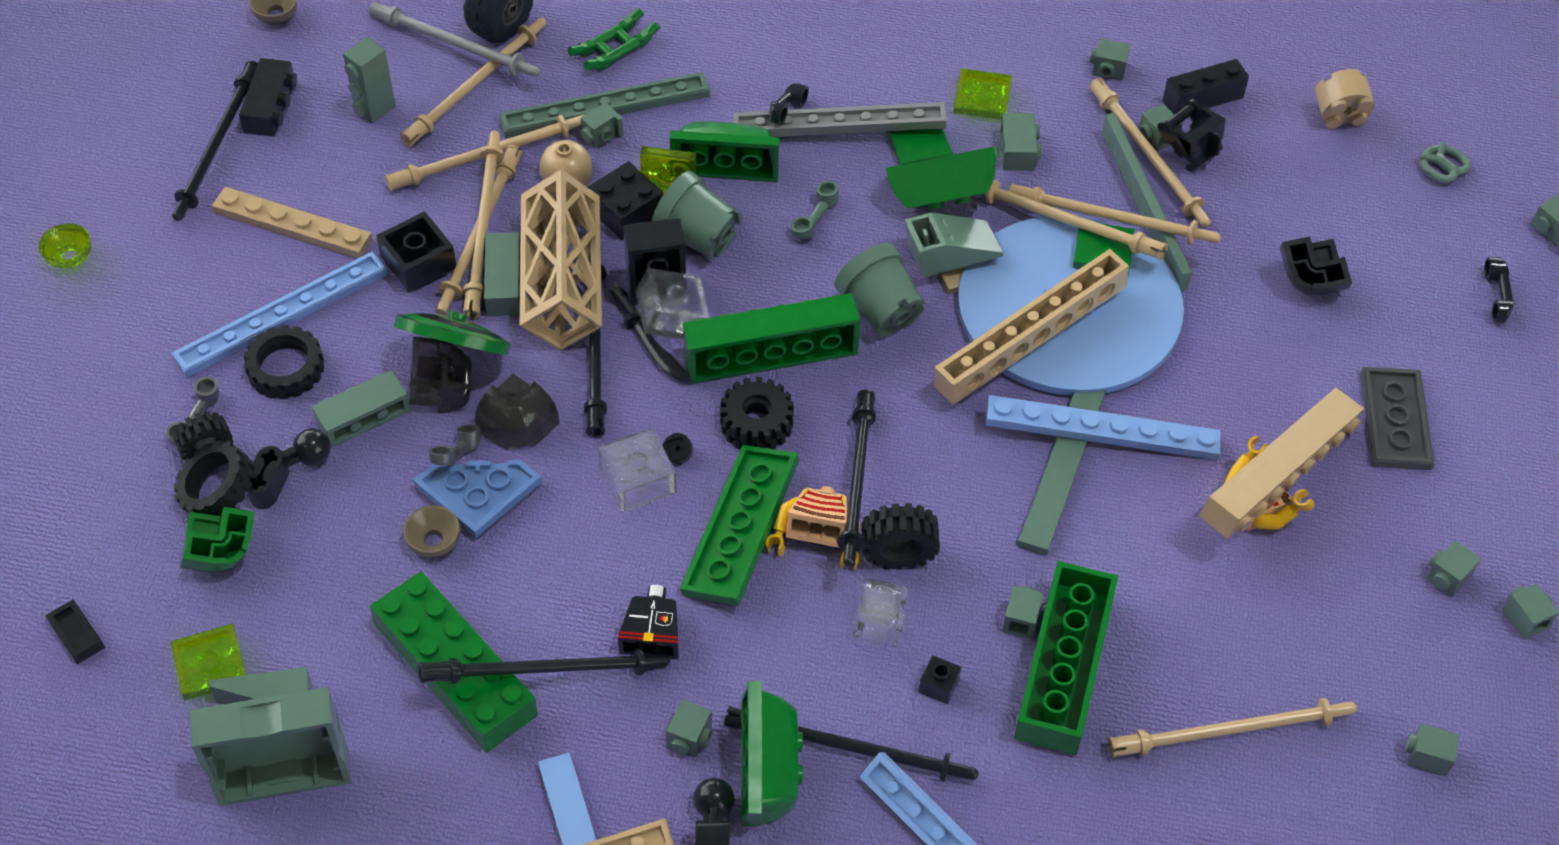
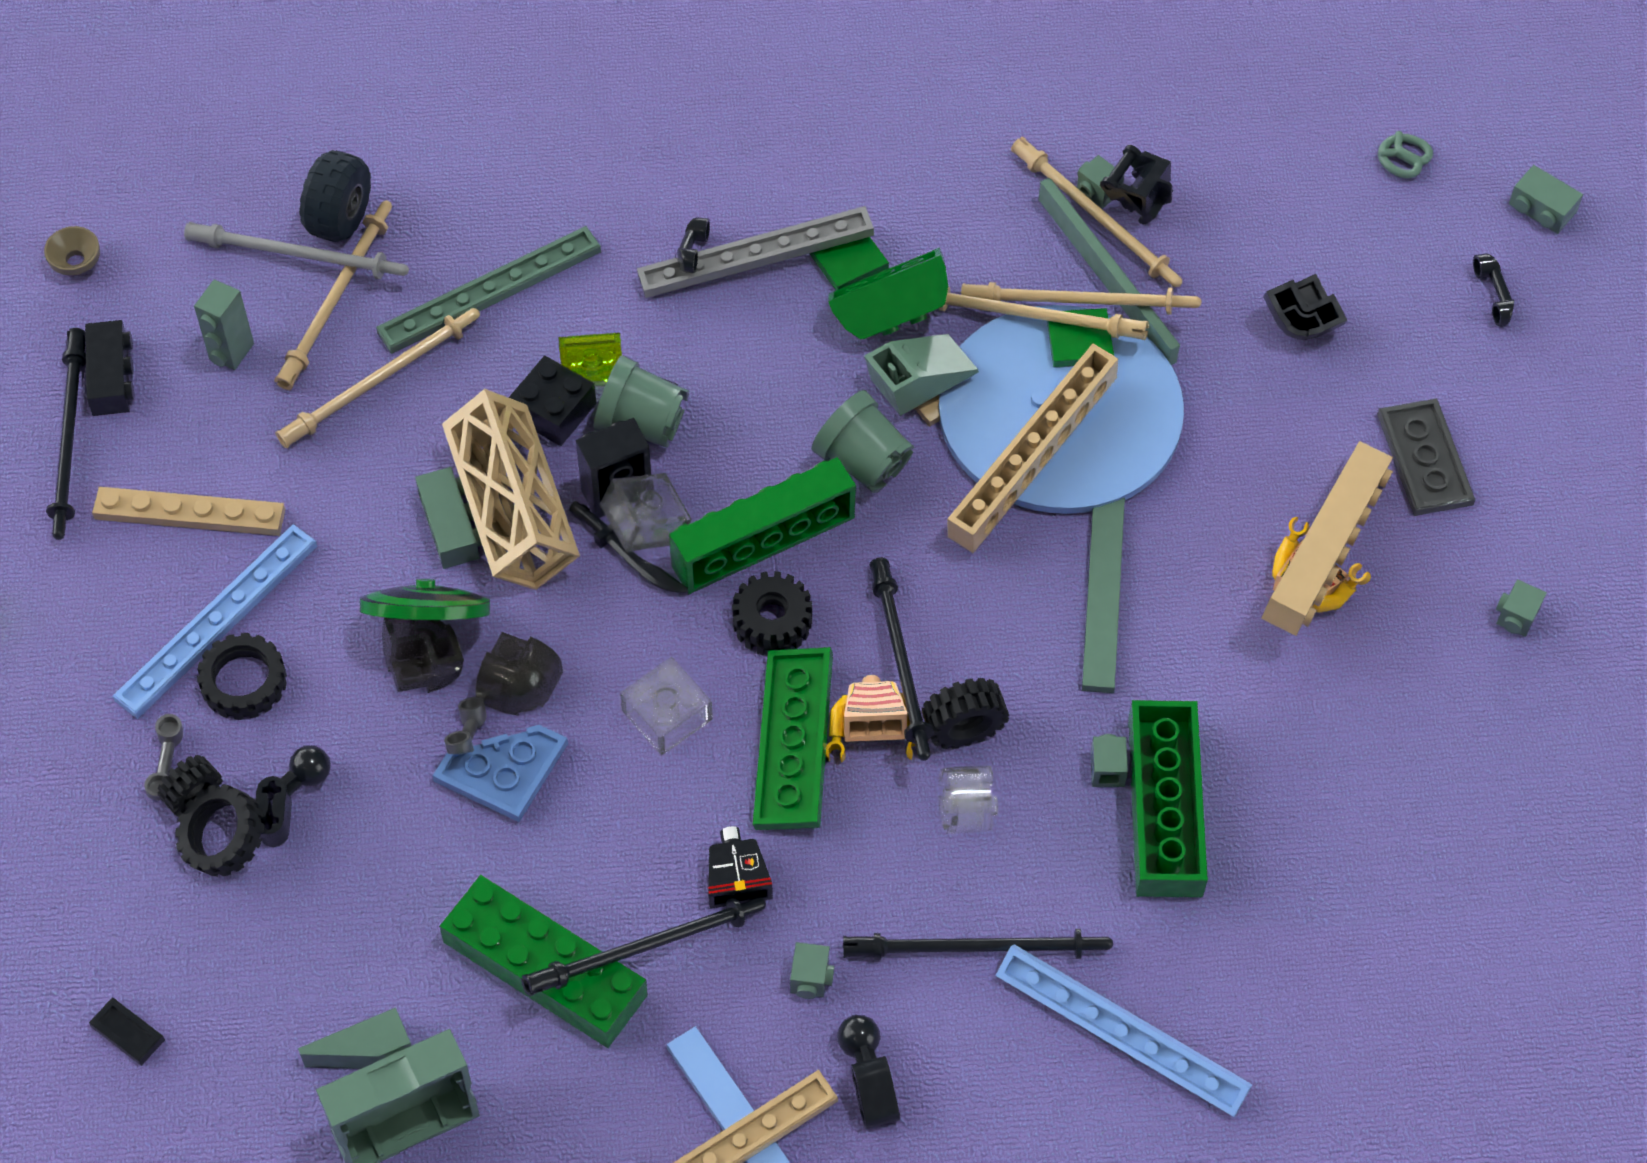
camera: 15 degrees left, 5 degrees up
clear neon green plate [170,623,246,701] -> none
green brick [180,507,255,573] -> none
sand green brick [312,370,411,448] -> none
black brick [376,211,456,292] -> none
dark tan piece [403,506,460,557] -> none
tan bar [435,145,523,315] -> none
tan bar [462,130,505,319] -> none
tan cylinder [539,140,593,186] -> none
green piece [567,7,660,71] -> none
sand green brick [580,103,623,148] -> none
black bar [584,252,607,438] -> none
black tile [662,433,693,464] -> none
green windscreen [670,121,779,182] -> none
green windscreen [741,681,803,826] -> none
sand green bar [791,181,839,239] -> none
black plate [918,655,962,704] -> none
clear neon green plate [953,68,1012,119] -> none
light blue plate [985,395,1220,461] -> none
sand green brick [1000,113,1042,171] -> none
sand green brick [1090,38,1131,81] -> none
tan bar [1108,698,1357,758] -> none
black brick [1162,59,1249,115] -> none
tan brick [1315,69,1375,129] -> none
sand green brick [1405,723,1459,777] -> none
sand green brick [1503,583,1559,639] -> none

